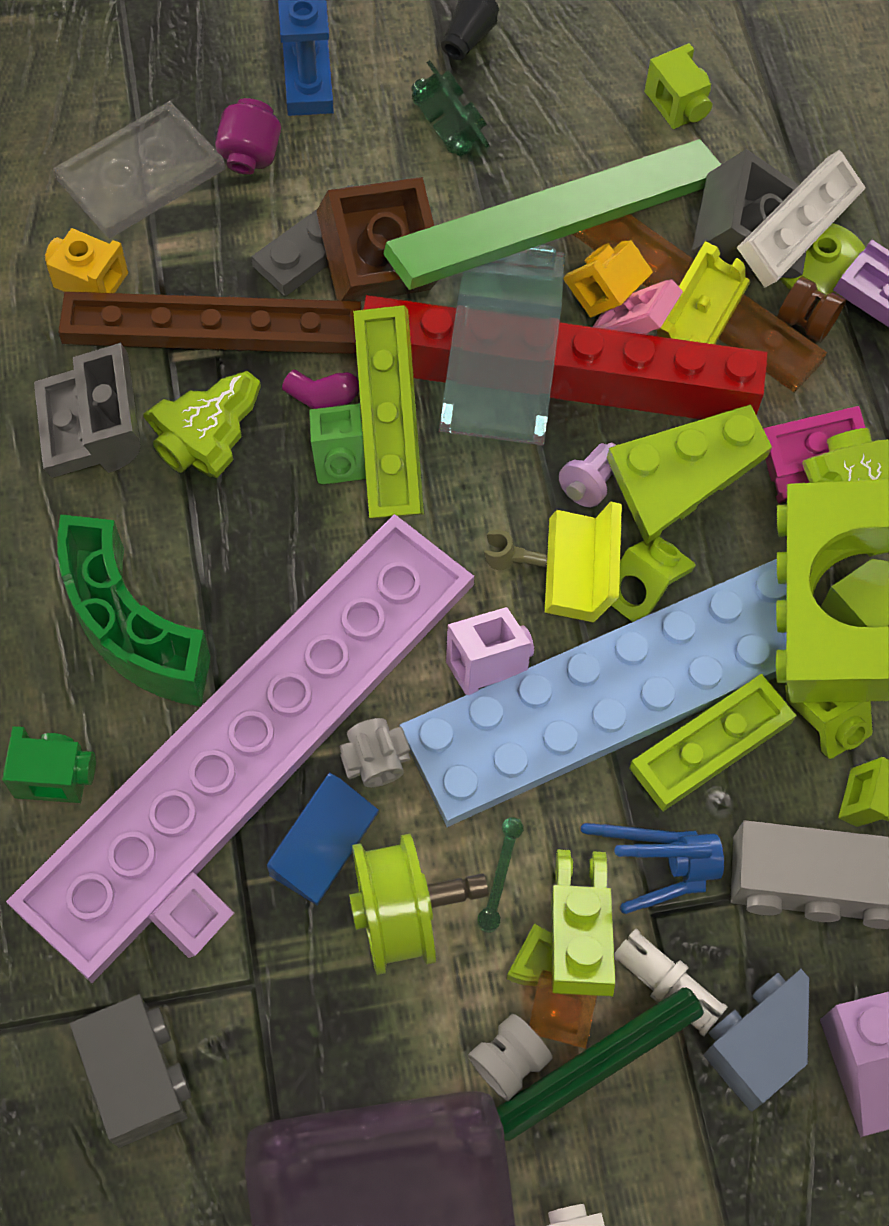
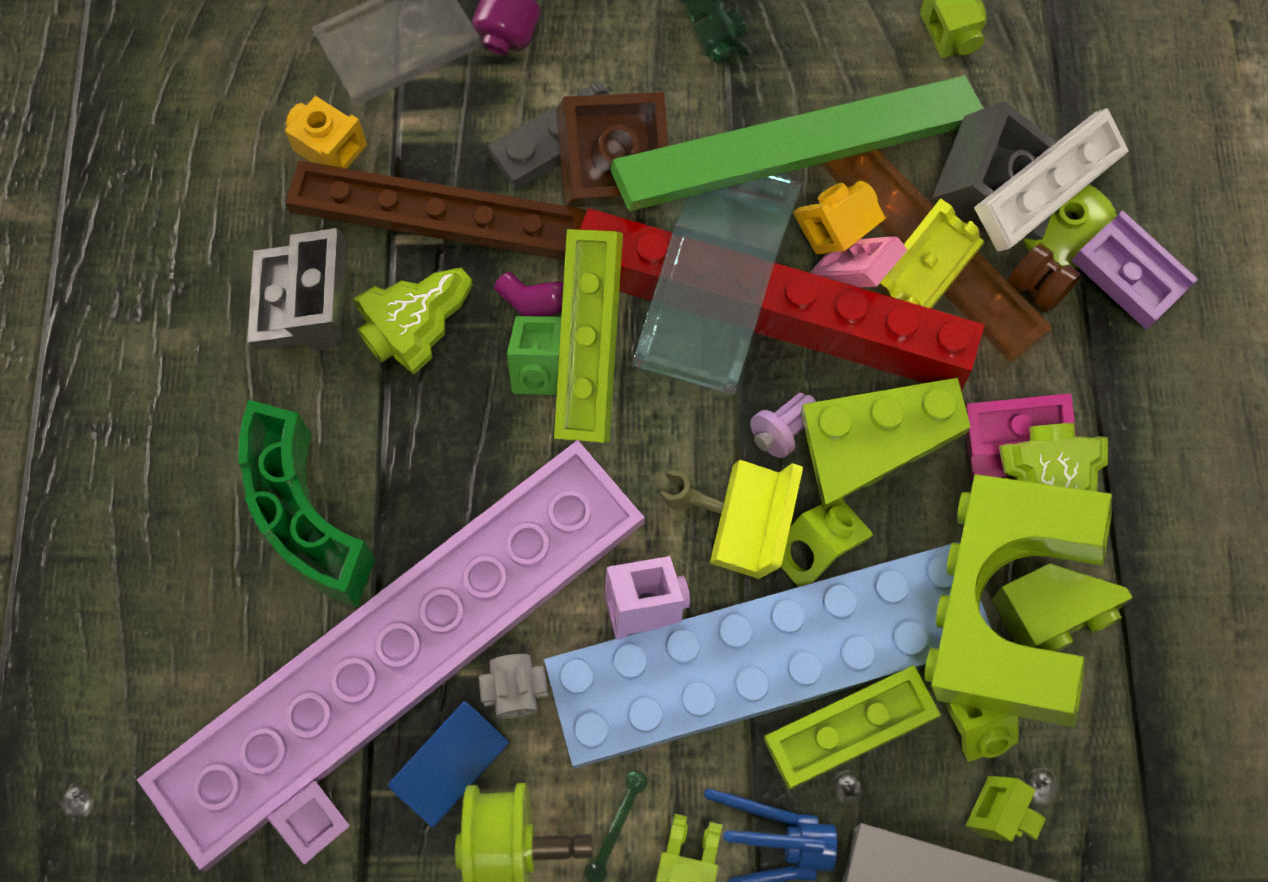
camera: 15 degrees right, 5 degrees up
green brick [2,726,96,803] -> none

